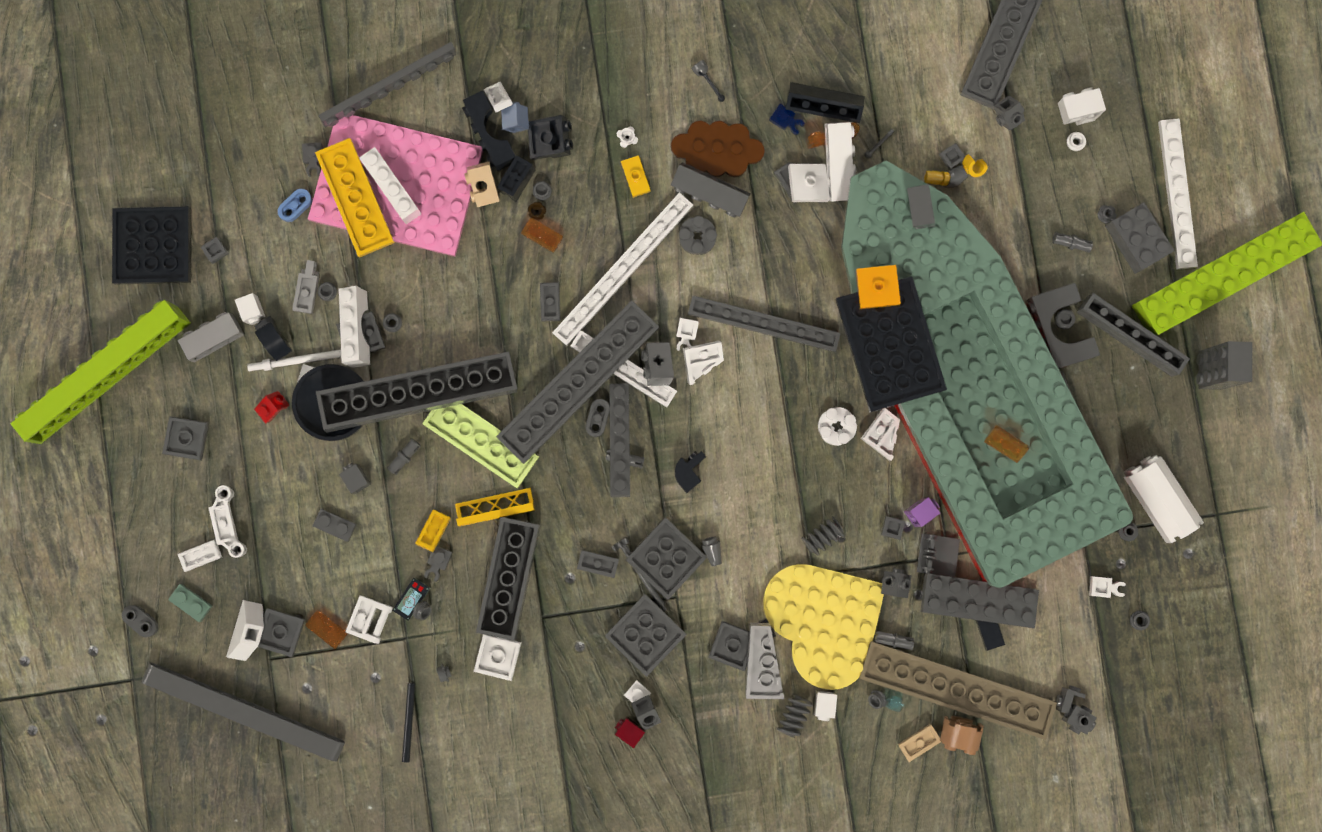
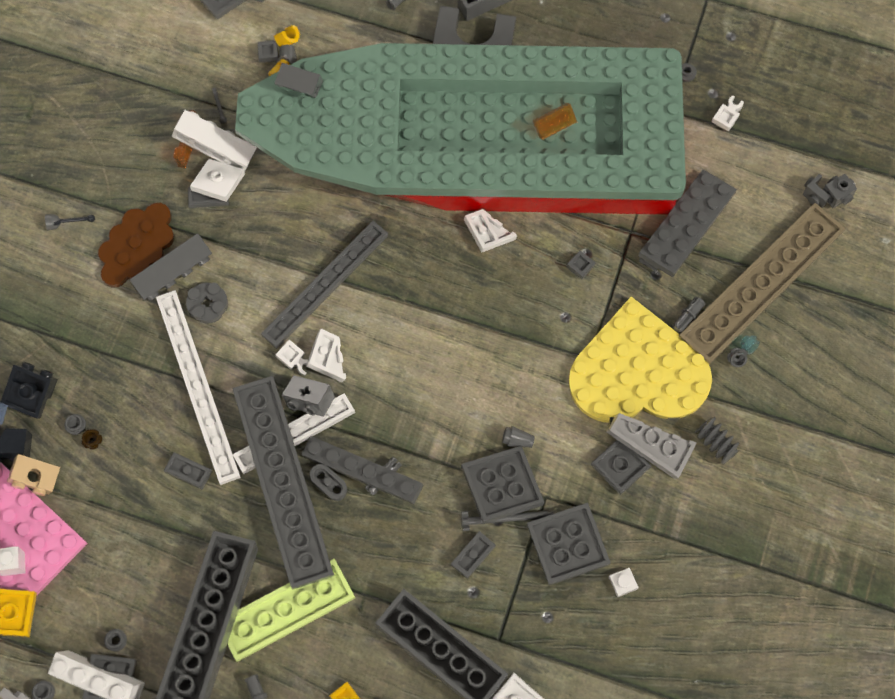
camera: 60 degrees left, 15 degrees down
yellow fence [455,488,535,527] -> none
black hinge [497,155,536,202] -> none
clear orange plate [521,217,564,253] -> none
dark red brick [614,716,645,749] -> none
white plate [617,126,638,148] -> none
yellow plate [621,155,651,198] -> none
dark grey brick [631,695,661,731] -> none
black brick [675,451,706,494] -> none
clear blue plate [769,104,805,135] -> none
black brick [786,82,865,123] -> none
dark grey piece [801,516,845,556] -> none
white brick [813,691,837,721] -> none
white plate [818,407,857,446] -> none
black plate [835,276,947,413] -> none
light orange plate [856,265,901,309] -> none
dark grey brick [881,568,912,598] -> none
tan plate [897,724,941,762] -> none
medium lavender brick [904,497,940,527] -> none
dark grey hinge [916,534,960,577] -> none
medium nougat brick [940,716,984,755] -> none
black tile [975,620,1005,651] -> none
dark grey tile [1054,309,1075,329] -> none
white brick [1124,455,1204,543] -> none
dark grey plate [1130,611,1150,630] -> none

